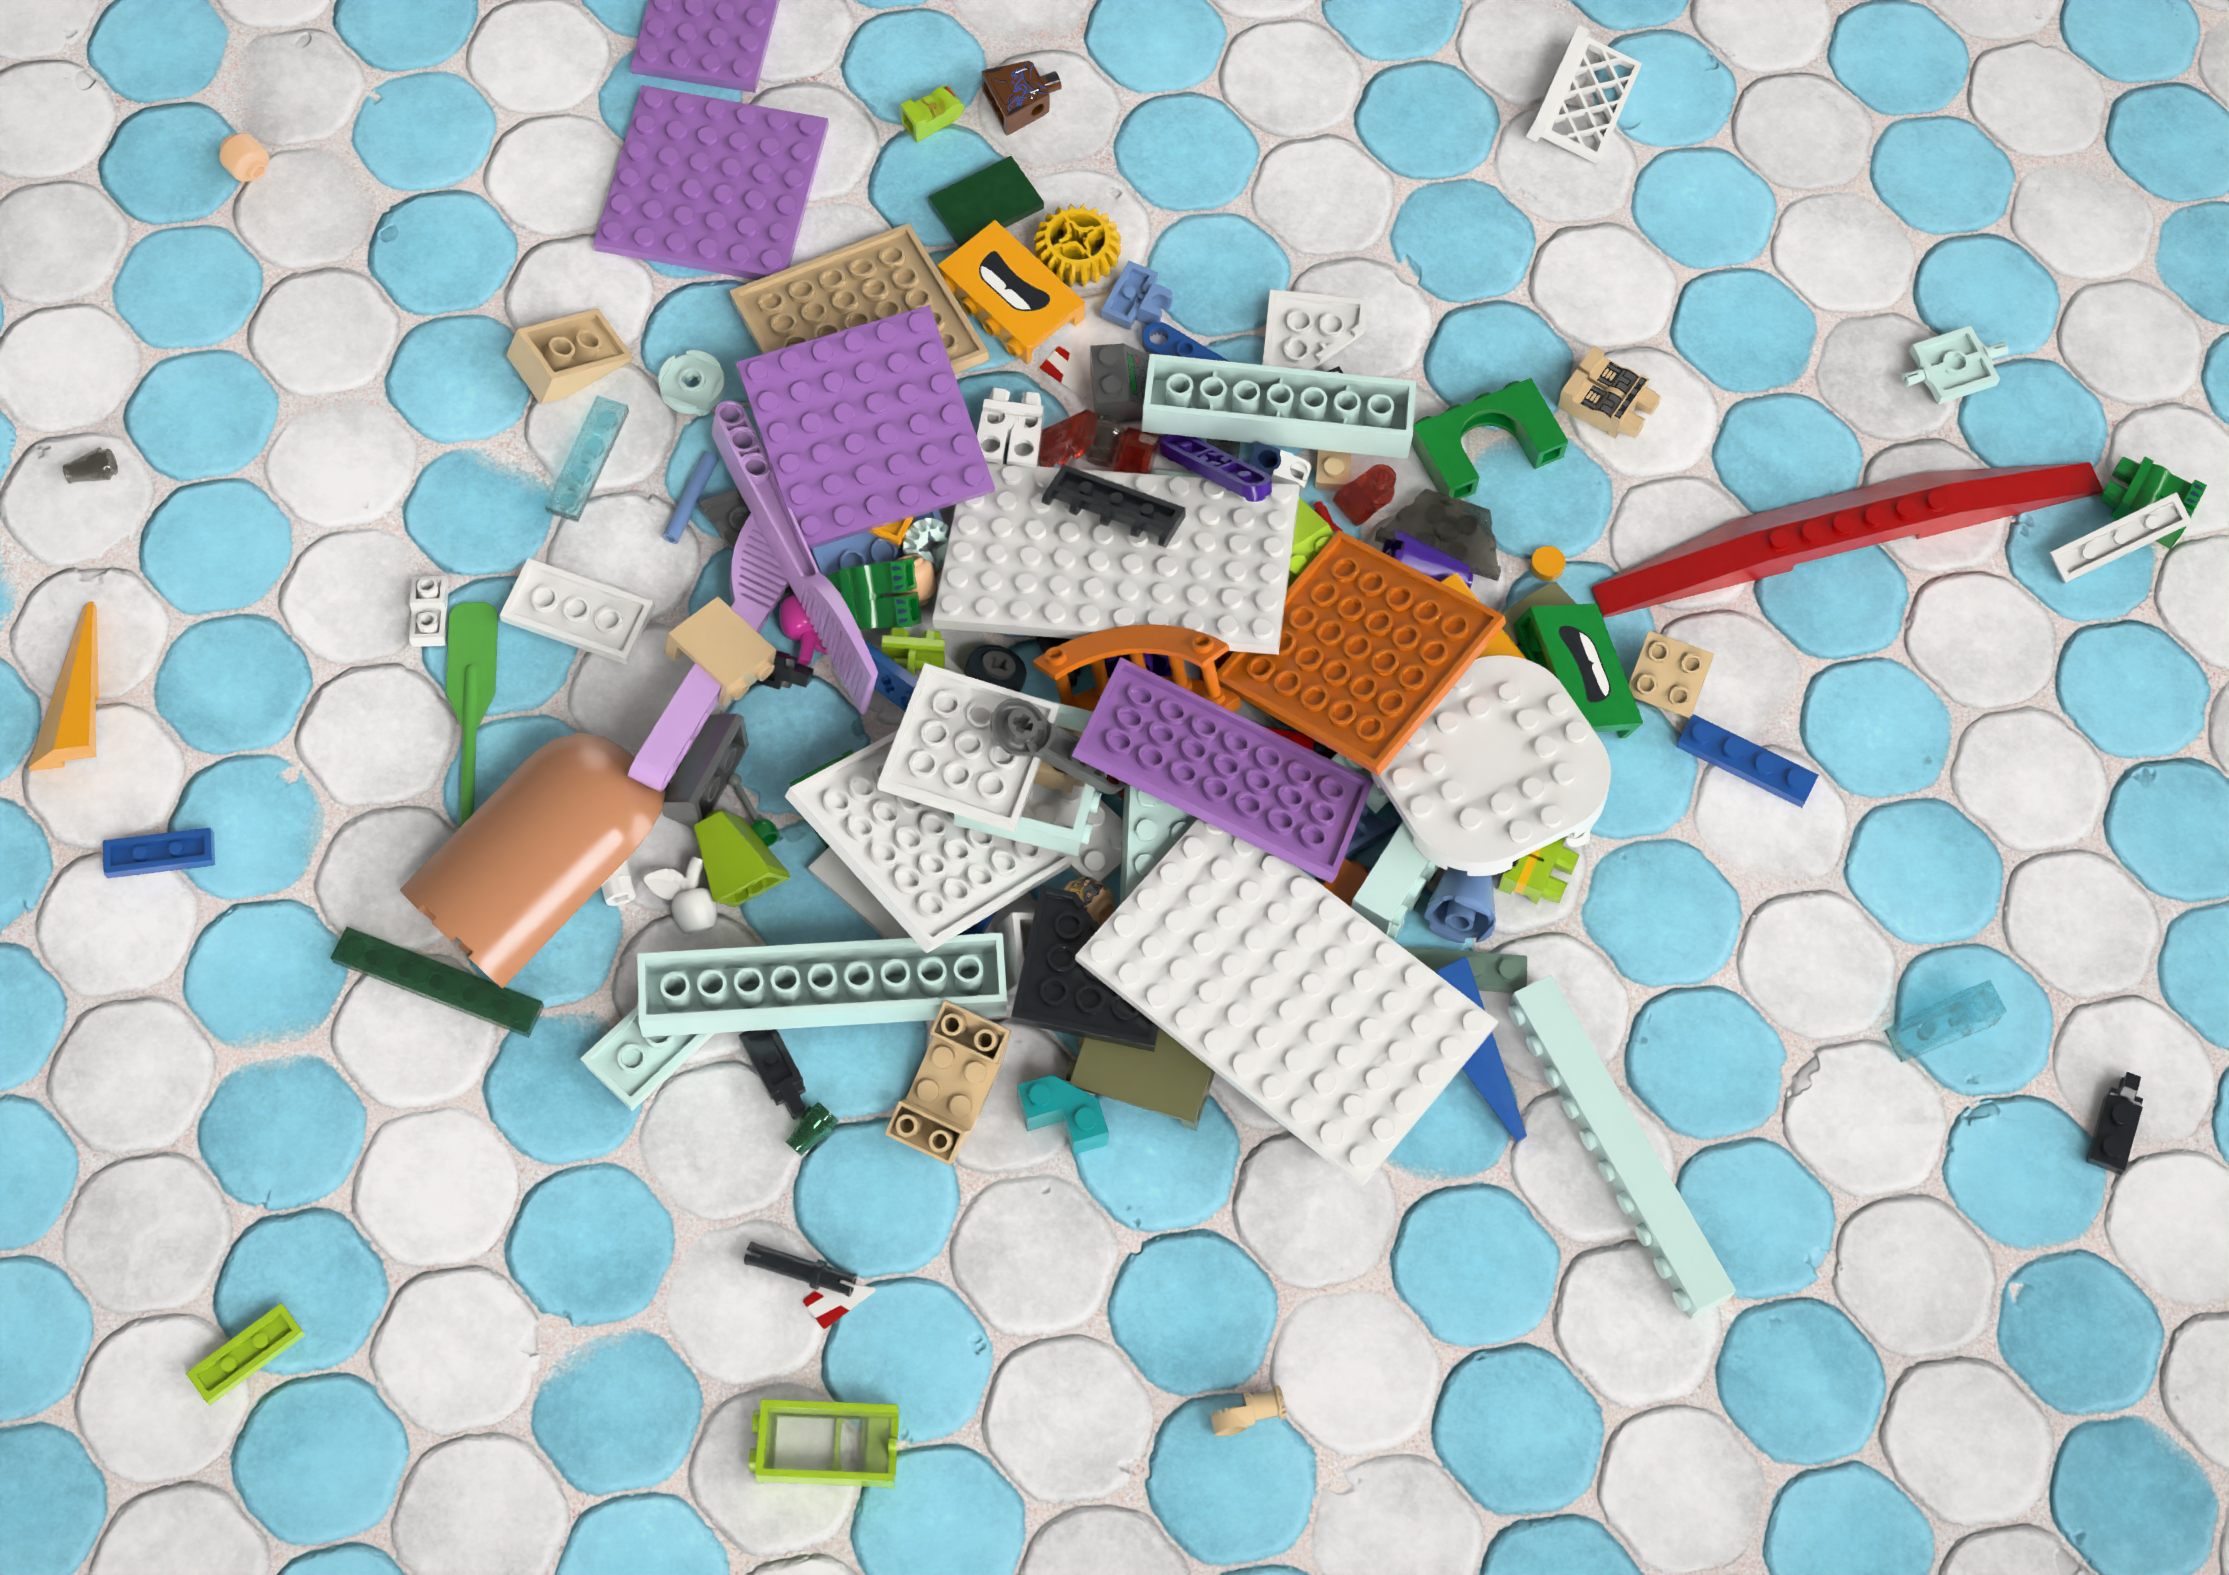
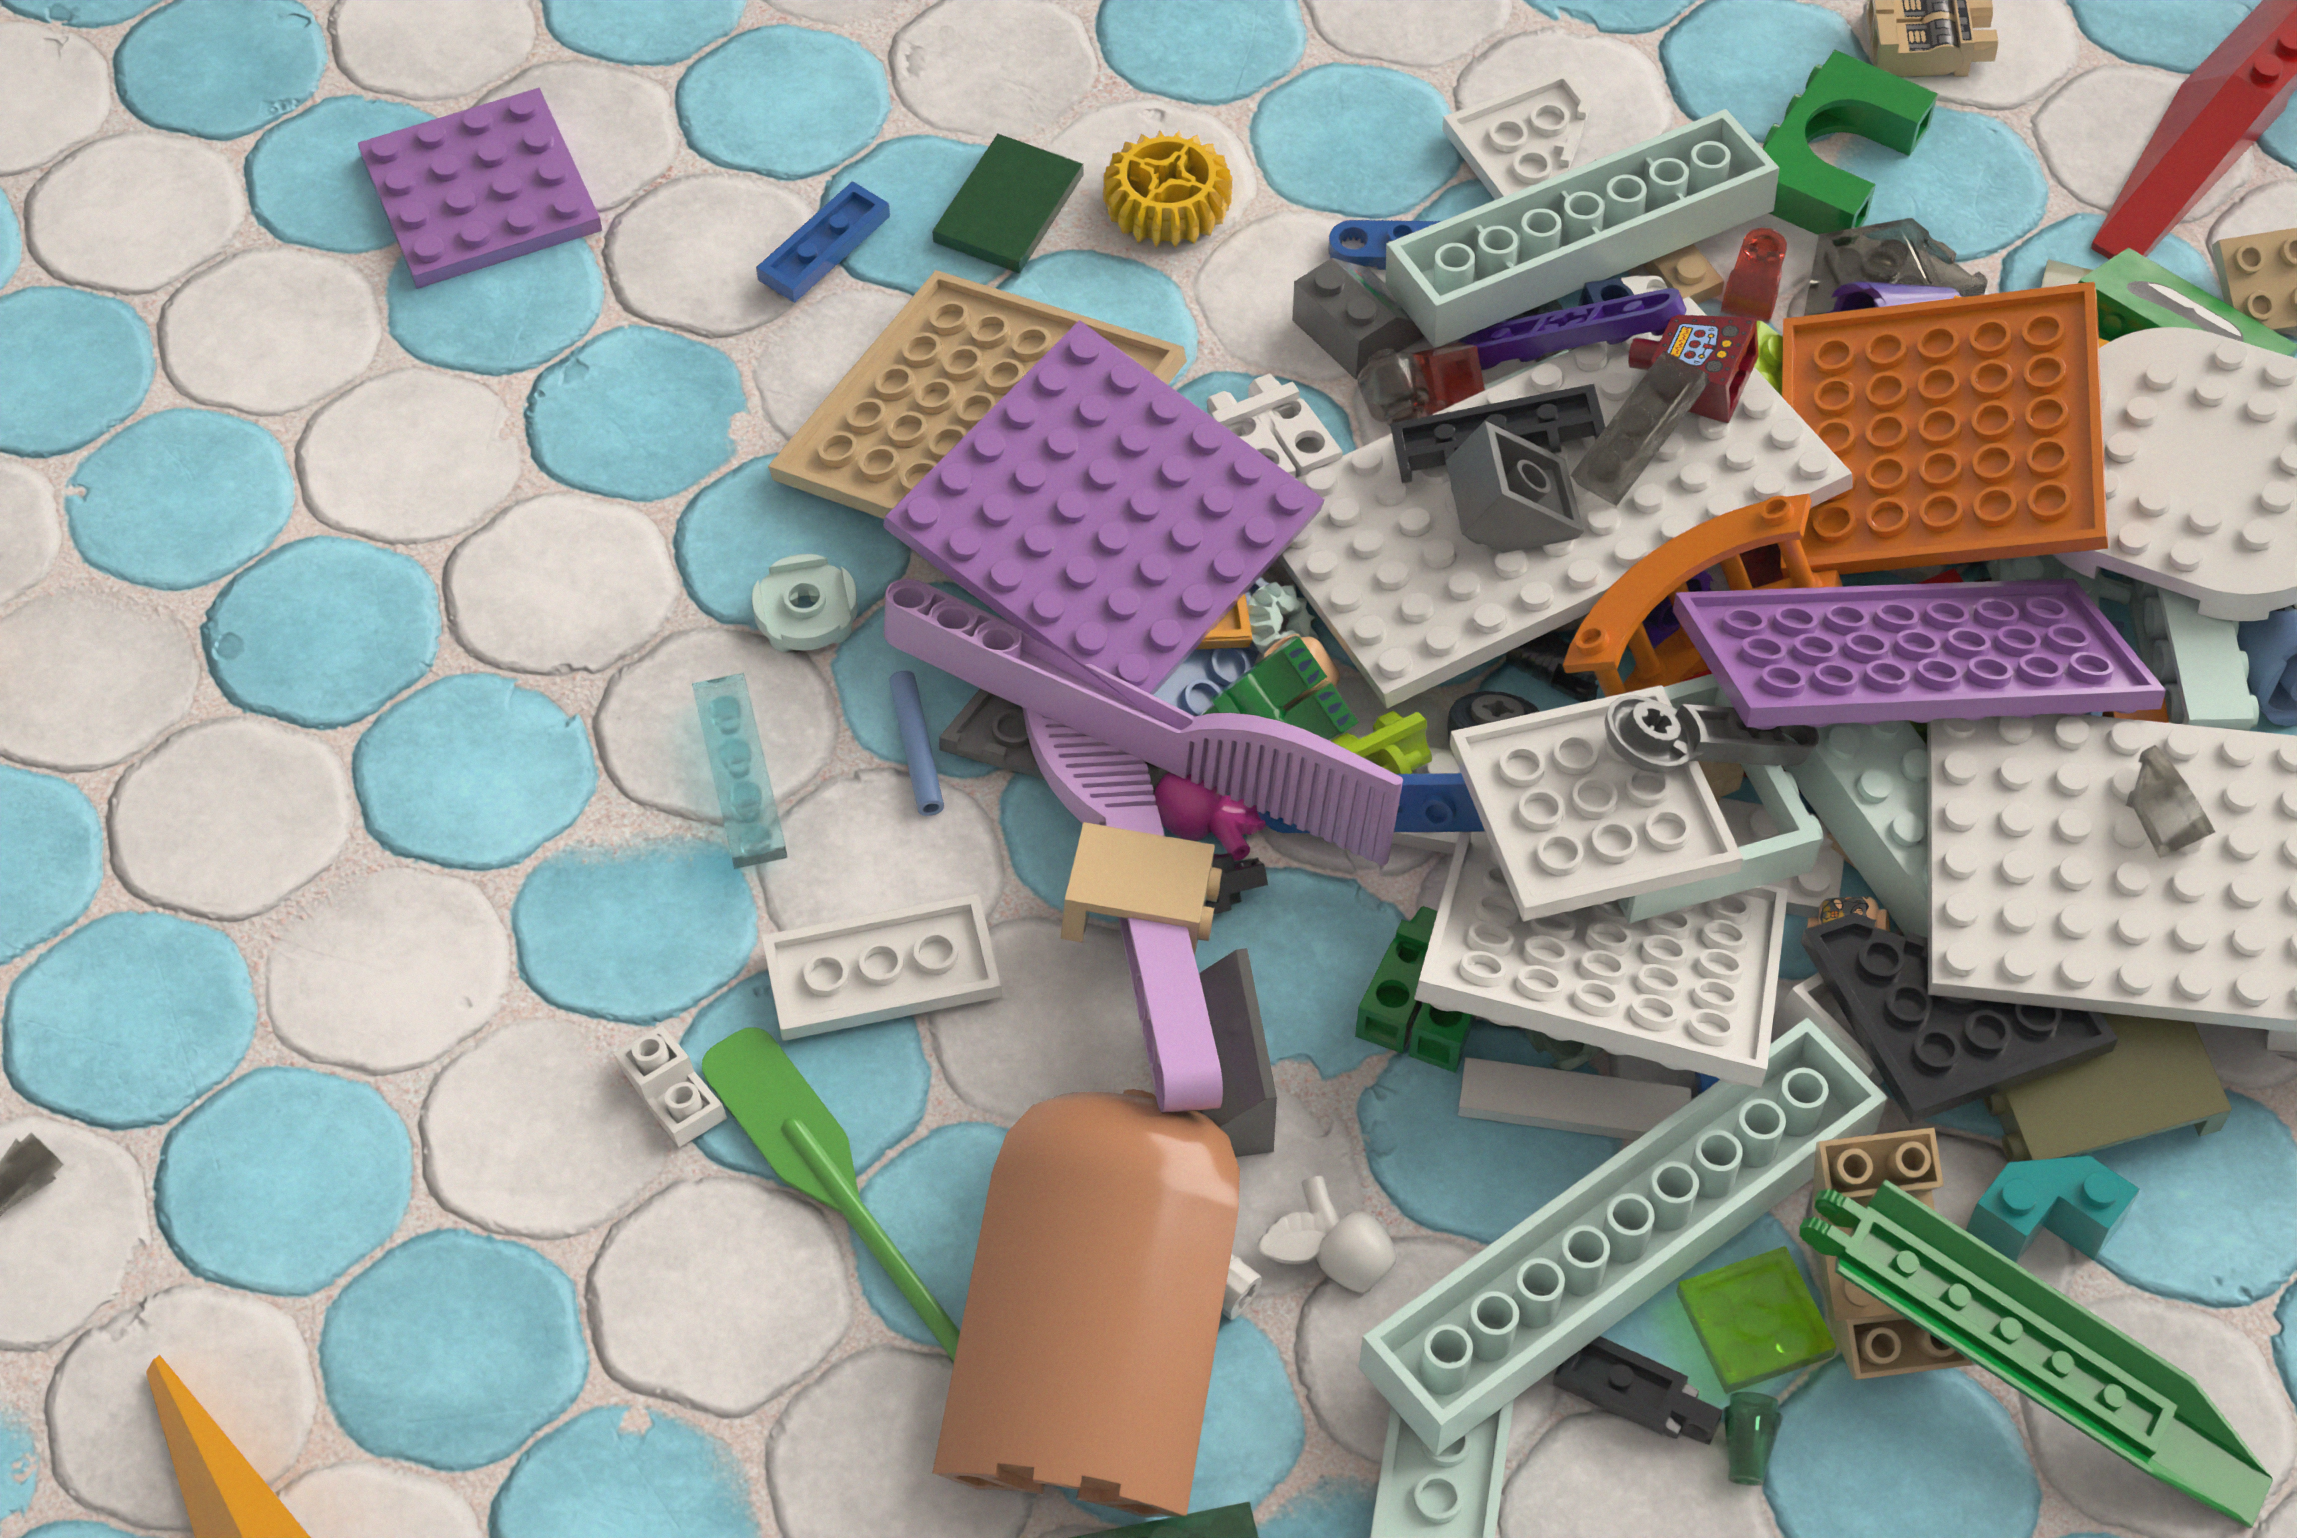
camera: 30 degrees left, 10 degrees down
tan slope [506,308,633,404] -> none
medium lavender plate [593,85,829,280] -> none
lime slope [694,810,790,908] -> none
hinge [728,774,780,847] -> none
lime leg [900,85,965,143] -> none
light orange panel [937,220,1085,364] -> none
reddish brown torso [982,61,1062,136] -> none
clear red plate [1039,409,1097,467] -> none
white sticker [1040,346,1086,398] -> none
medium blue plate [1101,261,1173,330] -> none
light orange tile [1530,546,1566,581] -> none
none -> blue plate [756,181,890,303]
none -> dark grey slope [1446,421,1584,553]
none -> clear smoke plate [1570,351,1710,507]
none -> dark red torso [1628,315,1759,423]
none -> clear neon green plate [1676,1246,1837,1394]
none -> green hinge [1798,1179,2273,1529]
none -> clear smoke slope [2126,745,2215,858]

